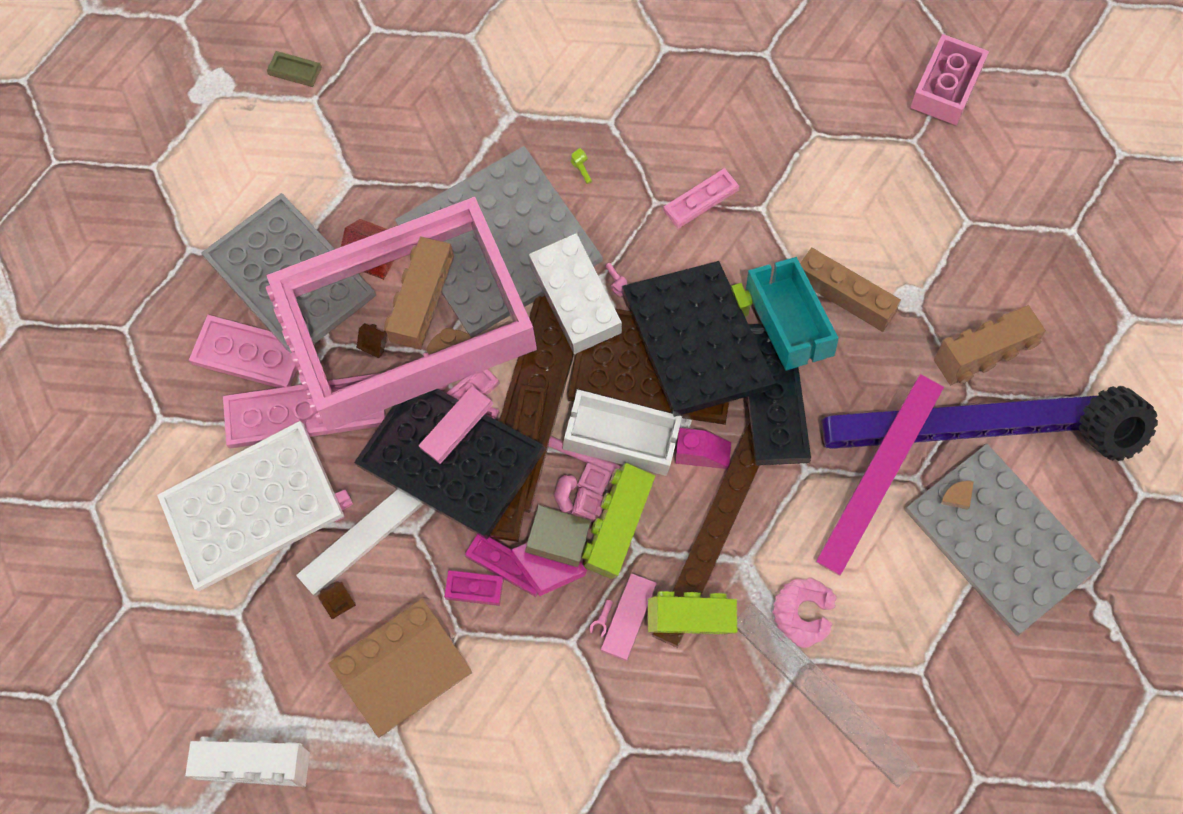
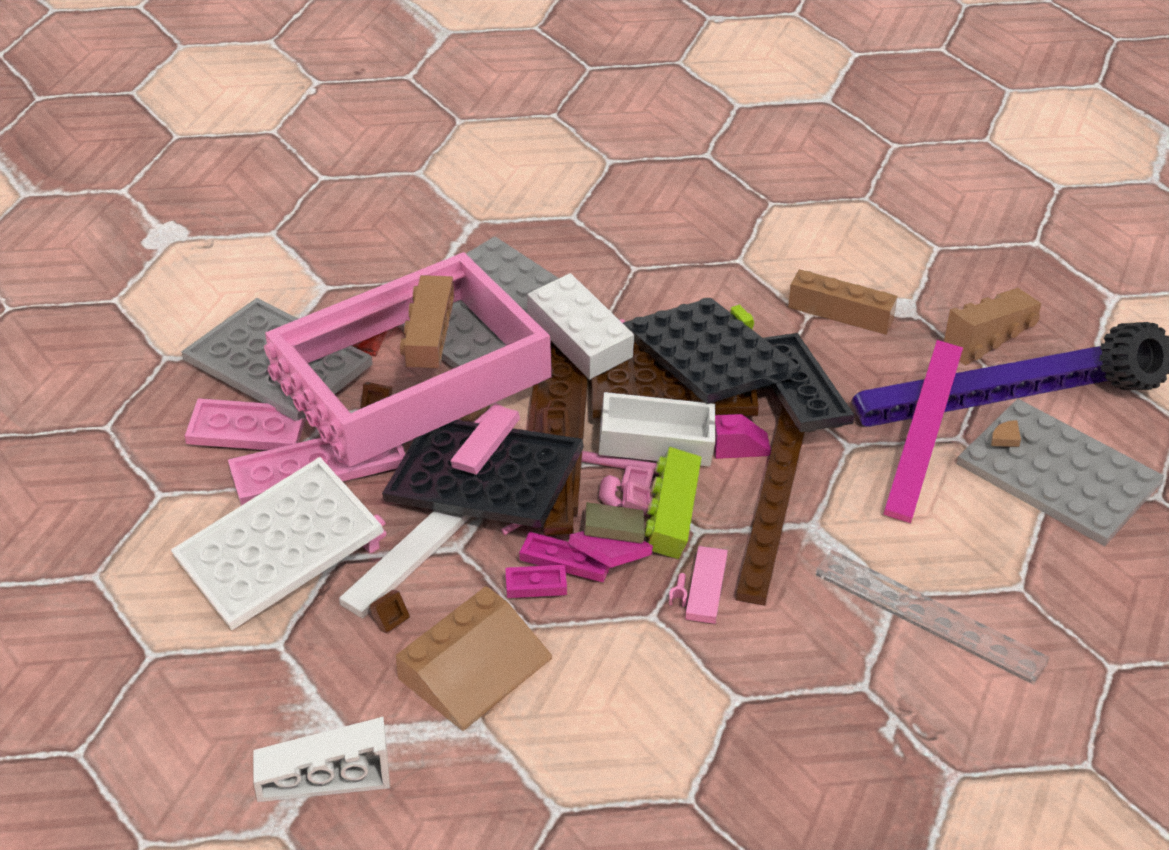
camera: 15 degrees left, 25 degrees down
olive tile [267,51,322,87] -> none
lime hand [571,148,592,184] -> none
lime brick [648,591,737,634] -> none
bright pink tile [663,168,739,229] -> none
teal piece [746,257,839,370] -> none
bright pink piece [772,578,837,648] -> none
bright pink brick [911,34,989,126] -> none

